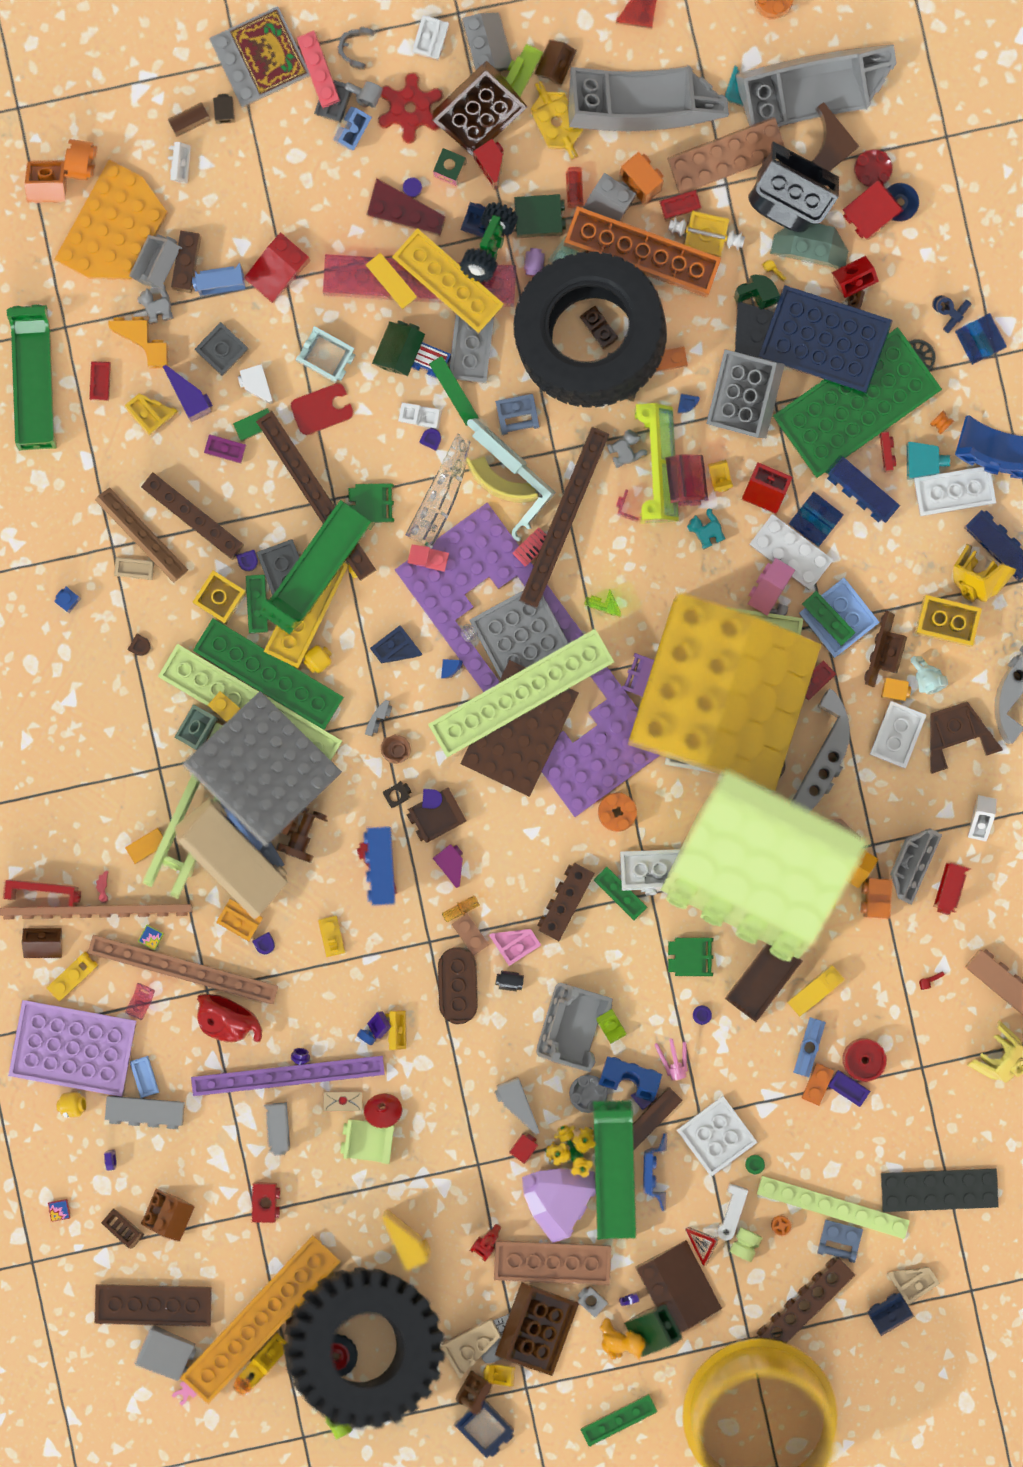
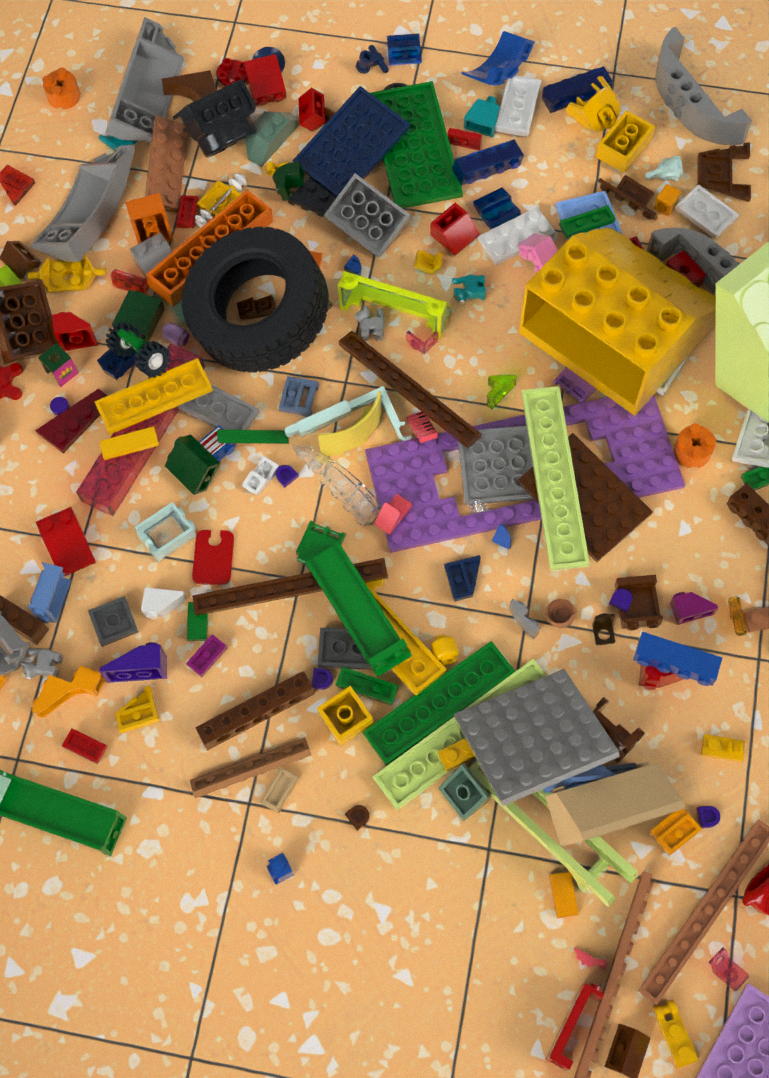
camera: 60 degrees left, 20 degrees down
tile [138,925,164,950] -> none
clear pink brick [665,454,708,506] -> none
orange wheel [930,410,954,435] -> none
none -> red brick [665,250,706,287]

